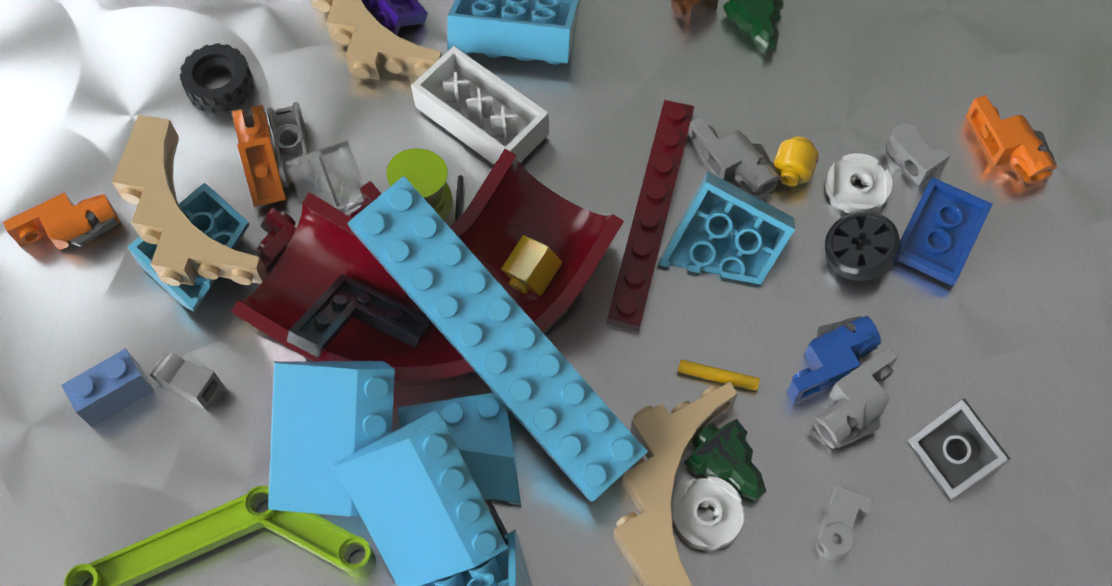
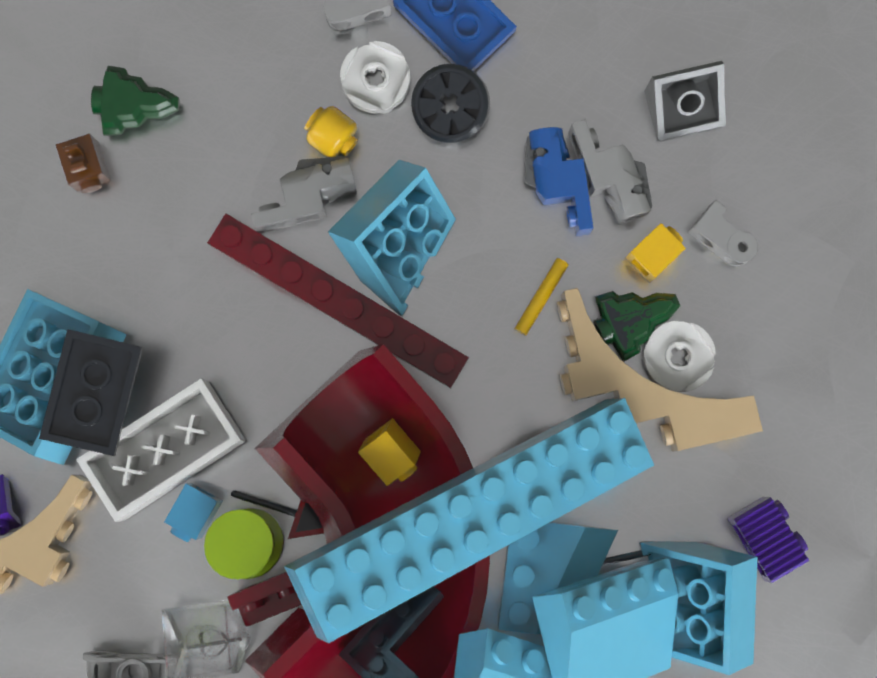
camera: 75 degrees left, 20 degrees up
none -> black plate [39,329,143,456]
none -> dark azure brick [164,483,223,542]
none -> yellow brick [625,223,686,283]

